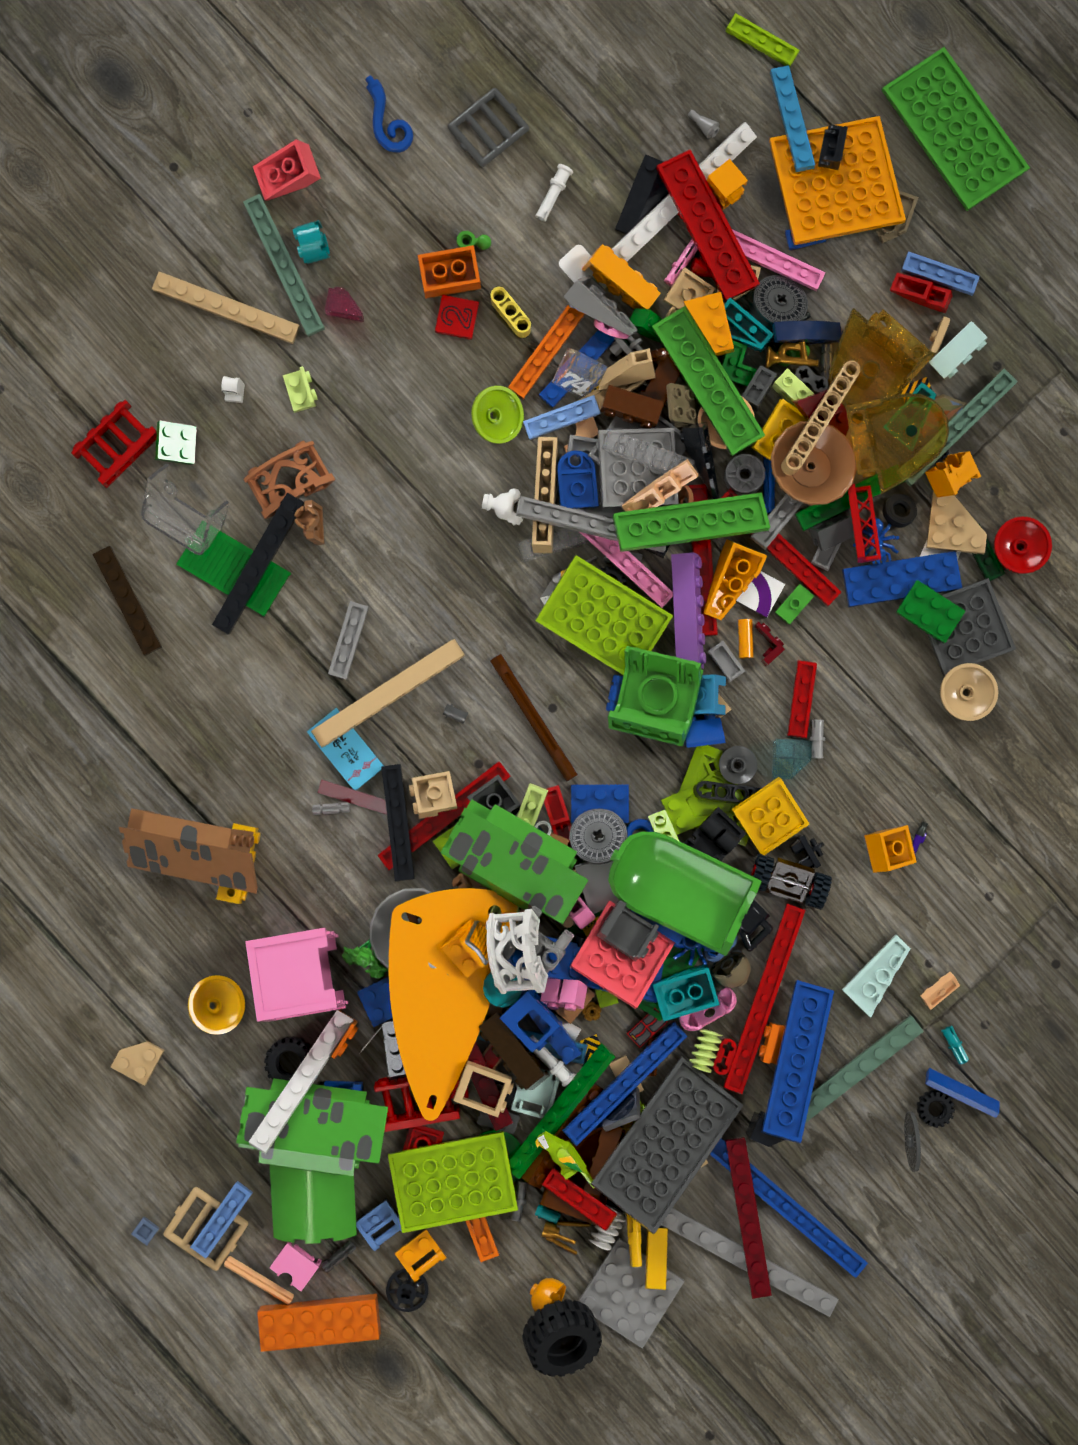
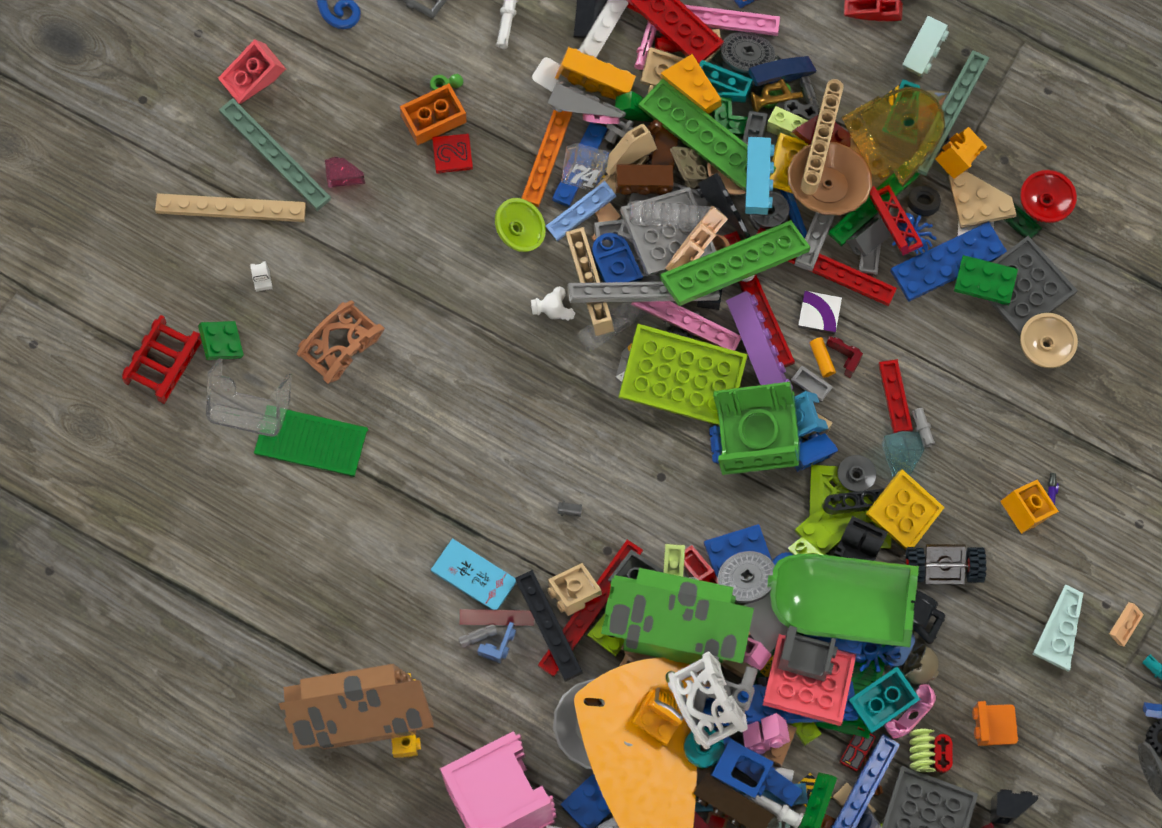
camera: 15 degrees left, 15 degrees down
dark brown plate [92,546,162,656] -> none
black plate [212,493,305,634] -> none
yellowish green bracket [283,366,318,413] -> none
teal brick [293,220,330,264] -> none
medium nougat plate [294,500,324,545] -> none
tan beam [311,639,465,748] -> none
light grey plate [328,601,369,680] -> none
bright green plant [342,939,389,978] -> none
light yellow beam [490,287,531,338] -> none
reddish brown piece [490,654,578,782] -> none
pearl gold plate [582,1002,601,1021] -> none
light orange wedge [704,539,767,620] -> none
red plate [723,903,806,1094] -> none
blue plate [761,980,834,1143] -> none
bright green plate [775,584,814,625] -> none
black hips [790,835,824,868] -> none
sand green plate [806,1015,924,1122] -> none
clear yellow animal [829,308,935,414] -> none
tan plate [927,317,950,358] -> none
none -> medium blue bracket [478,622,516,663]
none -> medium azure brick [745,137,774,215]

